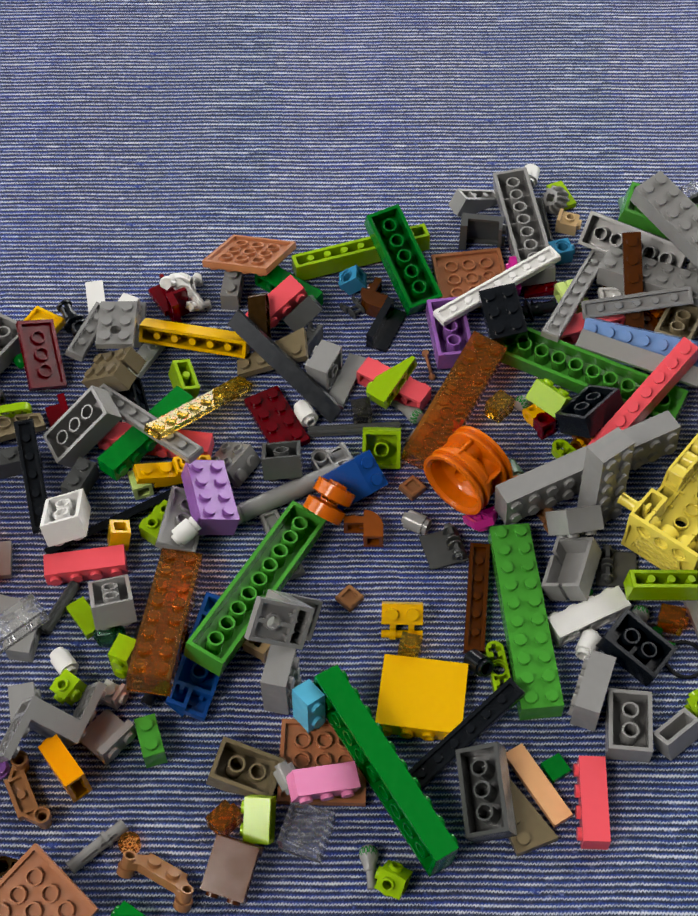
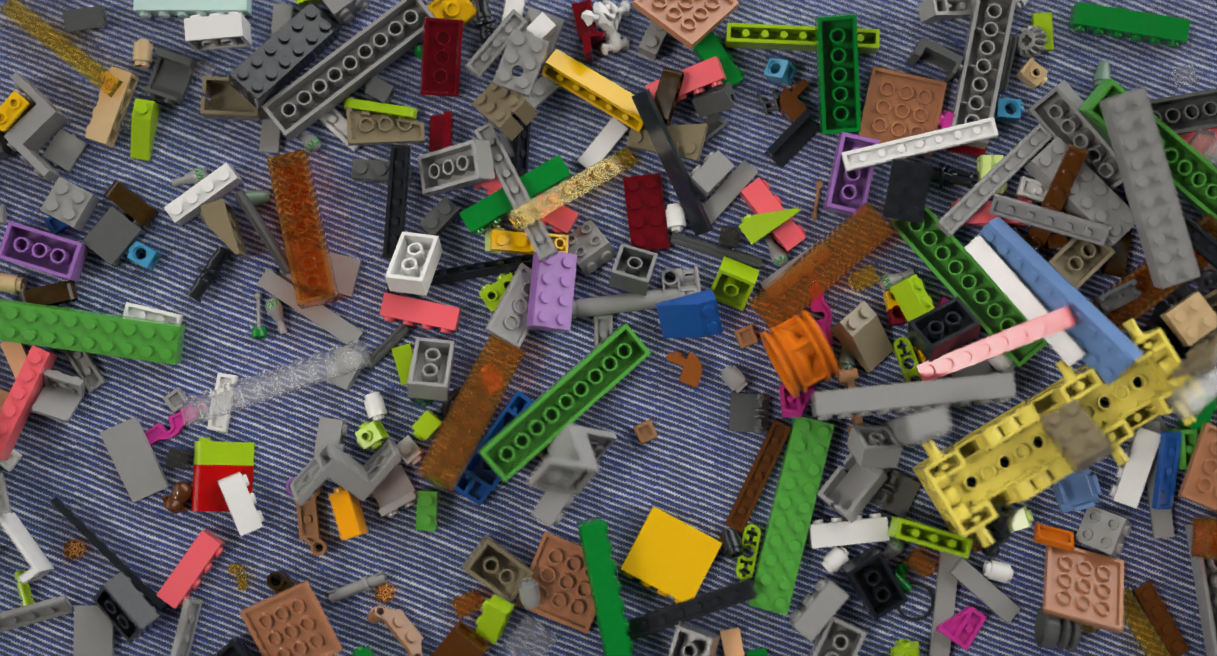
camera: 20 degrees right, 30 degrees up
yellow brick [107,519,131,551] -> none
lime brick [168,359,200,401] -> none
white brick [171,516,202,546] -> none
bright pink brick [286,761,361,805] -> none
medium azure brick [292,679,326,733] -> none
orange wheel [303,476,356,526] -> none
yellow brick [381,601,423,641] -> none
clear yellow brick [398,631,423,658] -> none
none -> white tile [577,118,628,173]
none -> dark tan slope [830,301,894,373]
none -> green brick [1068,1,1190,48]

